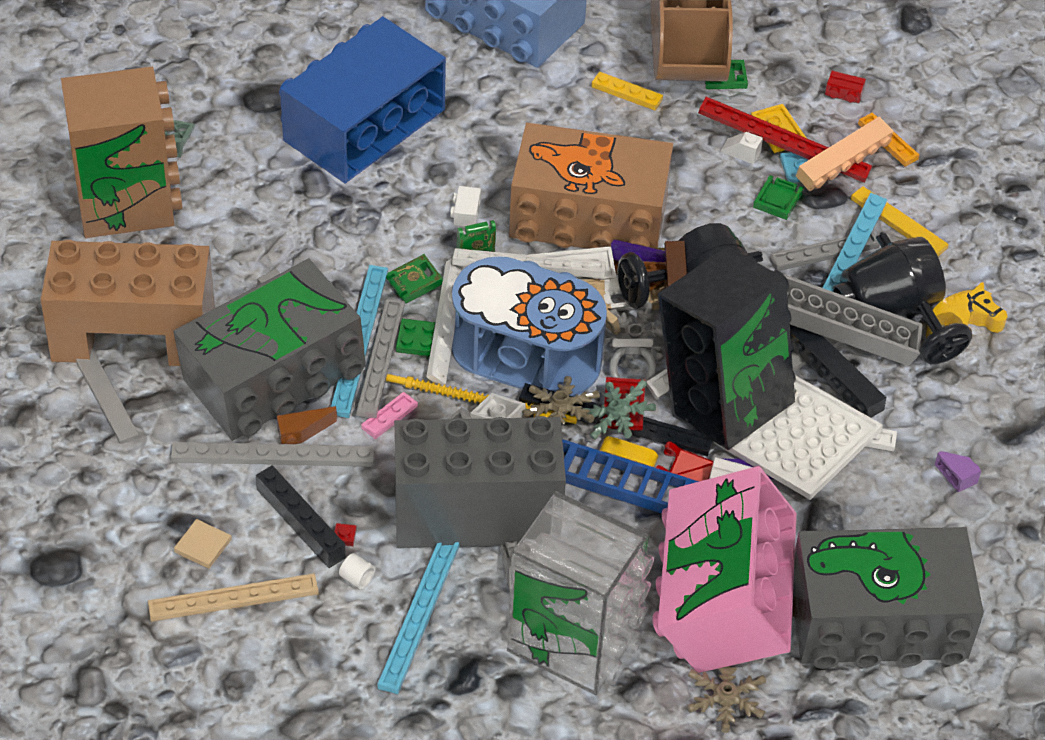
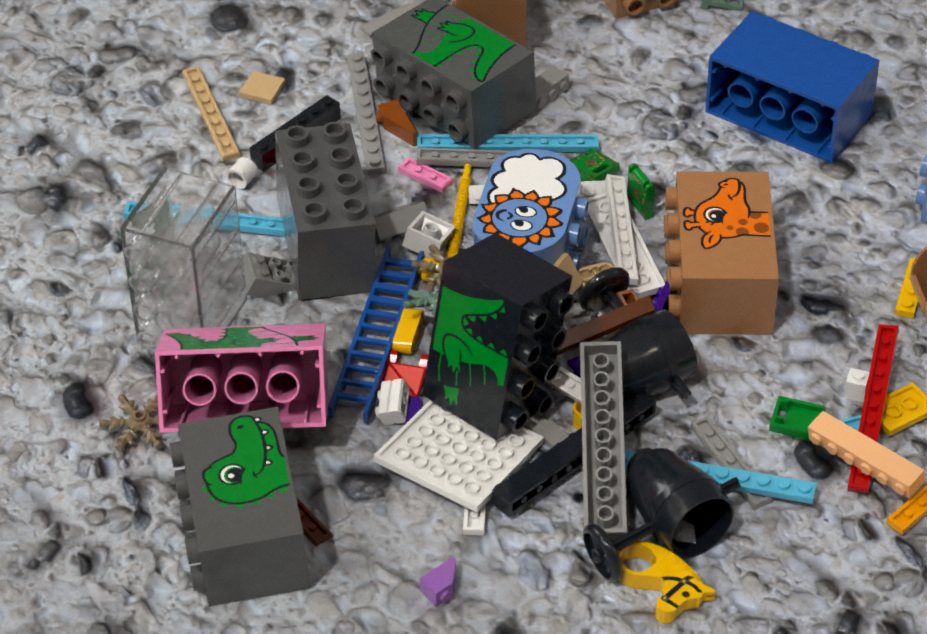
camera: 85 degrees right, 5 degrees down
yellow tile [851,186,949,256] -> none

